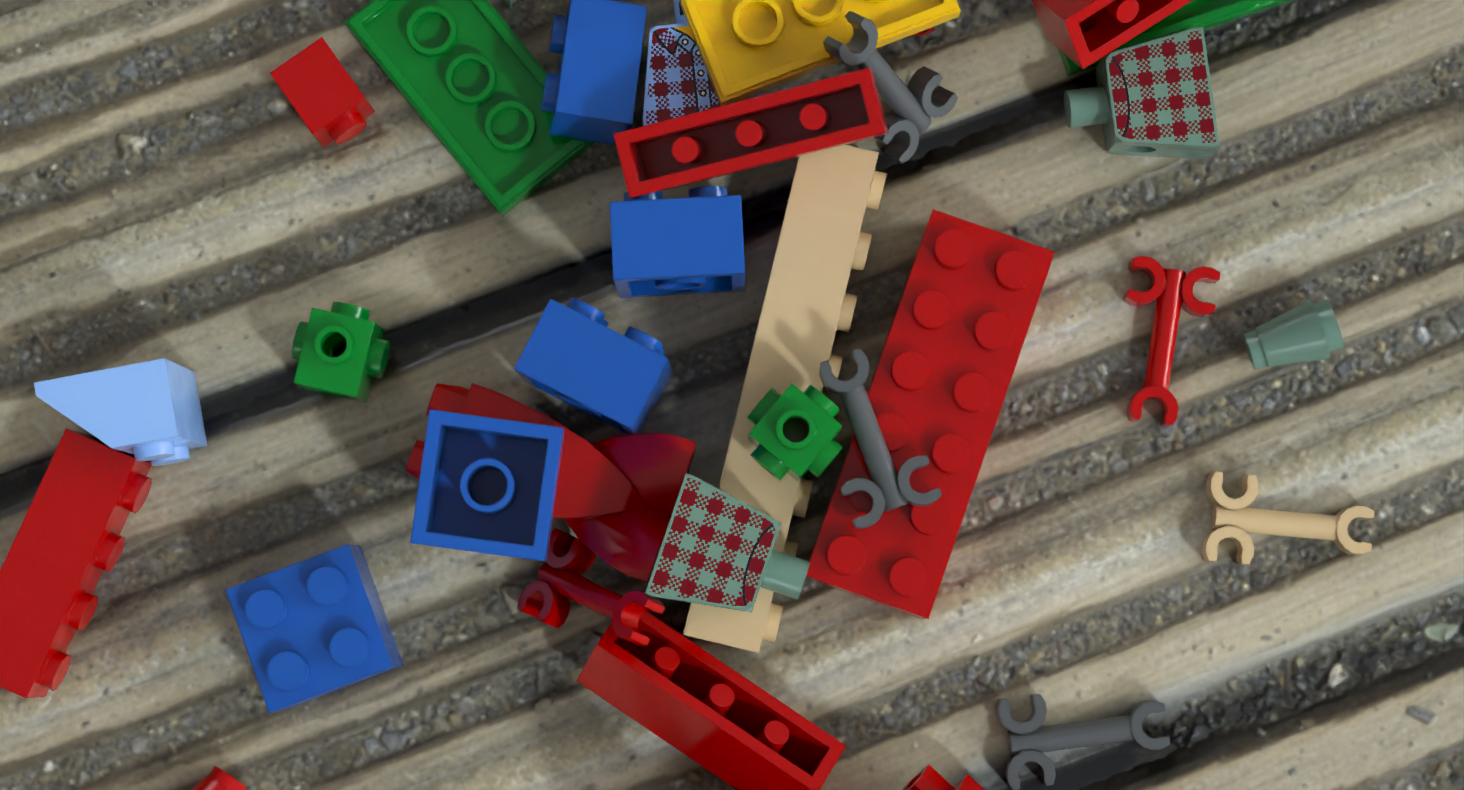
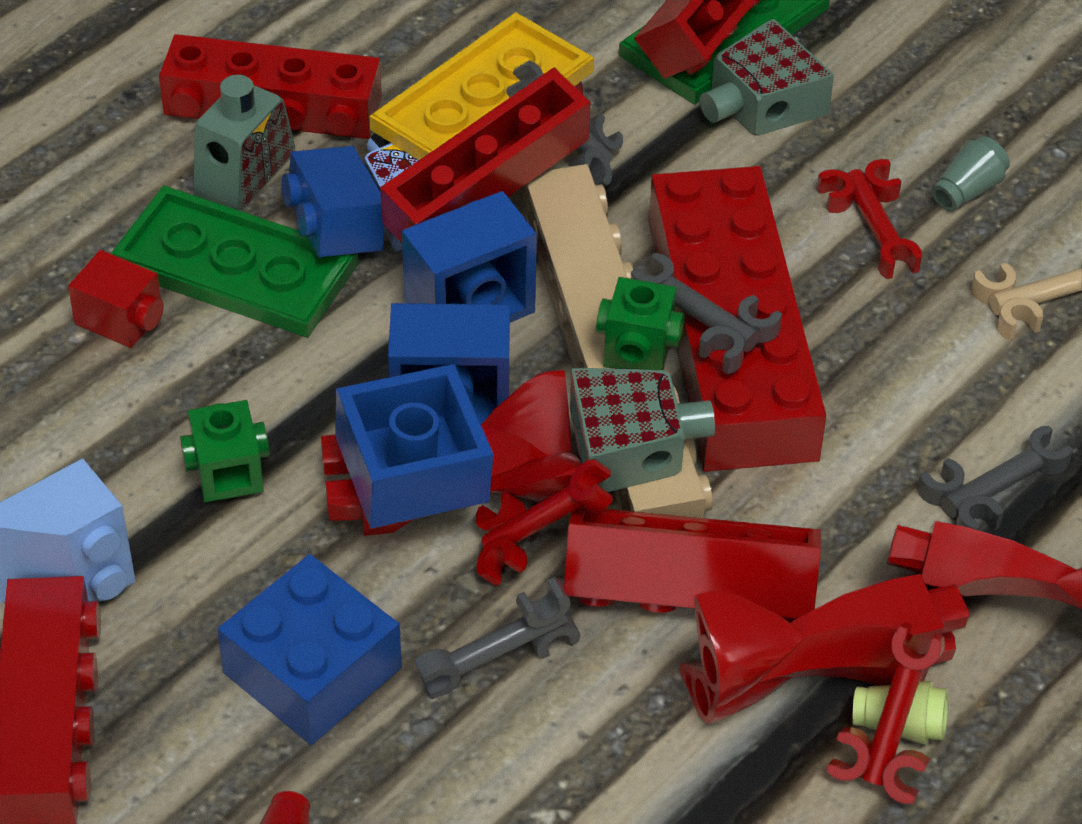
camera: 30 degrees left, 35 degrees down
none -> dark grey bar [414,577,580,699]

